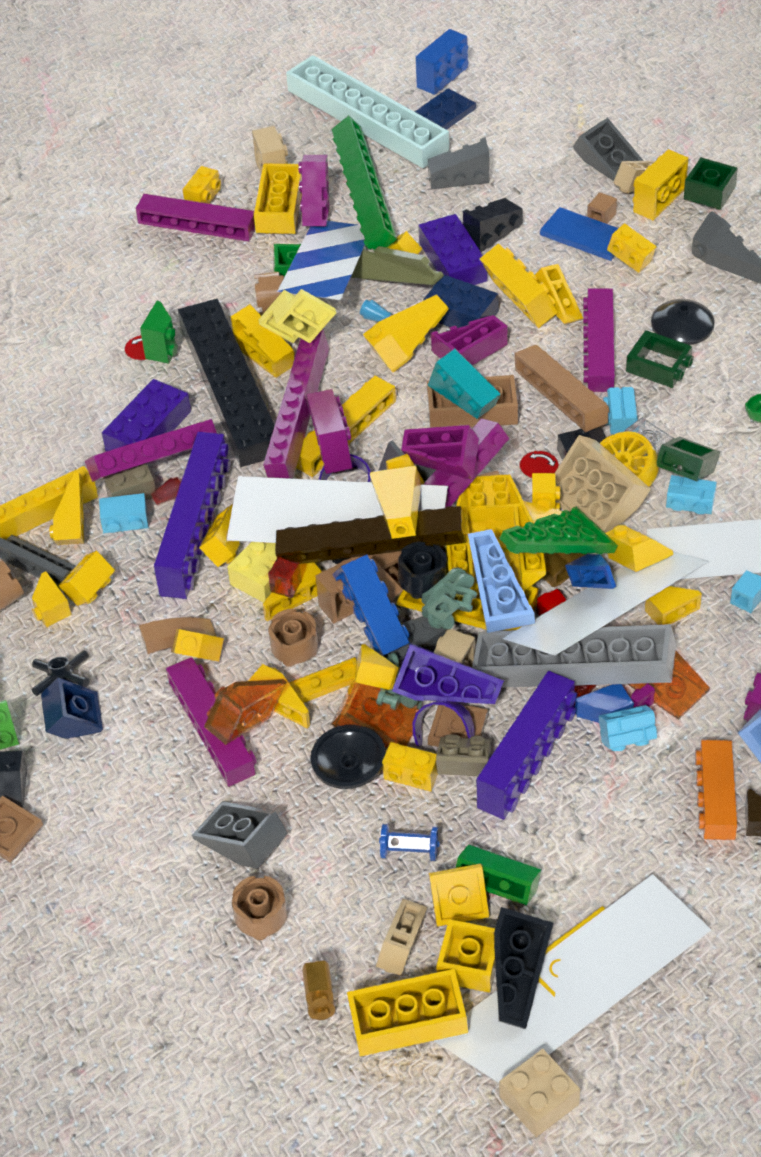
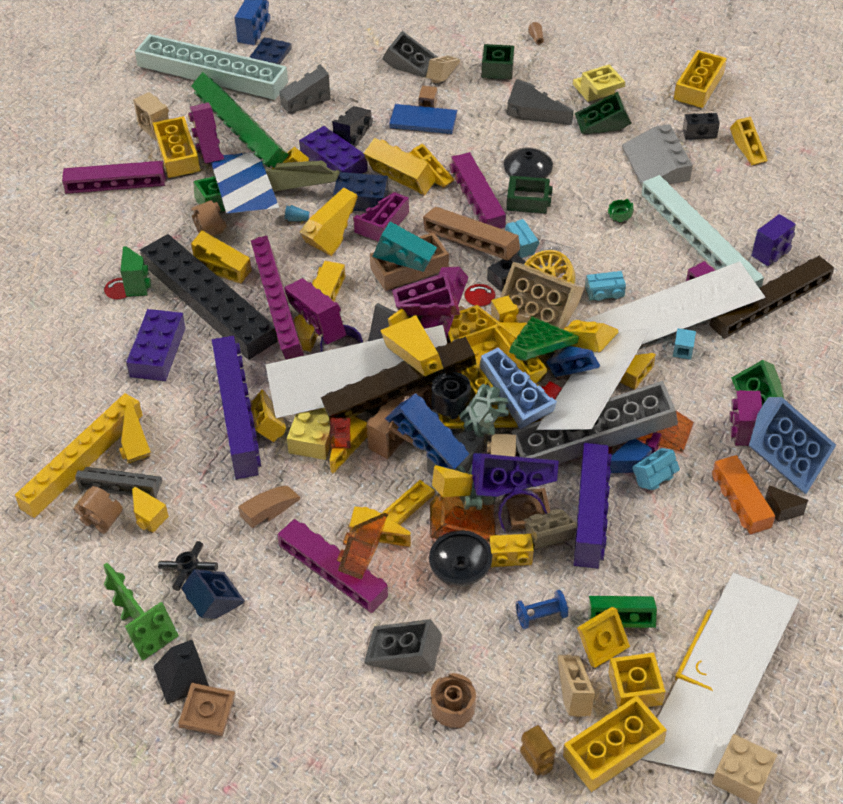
camera: 25 degrees left, 0 degrees up
yellow brick [59,550,115,606] -> none
magenta brick [85,419,217,482] -> none
medium azure brick [99,493,148,534] -> none
dark tan brick [104,464,157,500] -> none
clear red cone [151,476,181,505] -> none
yellow slope [172,629,224,662] -> none
yellow brick [182,166,221,204] -> none
light yellow bracket [258,289,336,343] -> none
medium nougat brick [268,609,318,667] -> none
black wedge [494,907,553,1029] -> none
yellow brick [607,223,657,273] -> none
yellow brick [632,149,689,221] -> none
dark green window [656,436,721,481] -> none

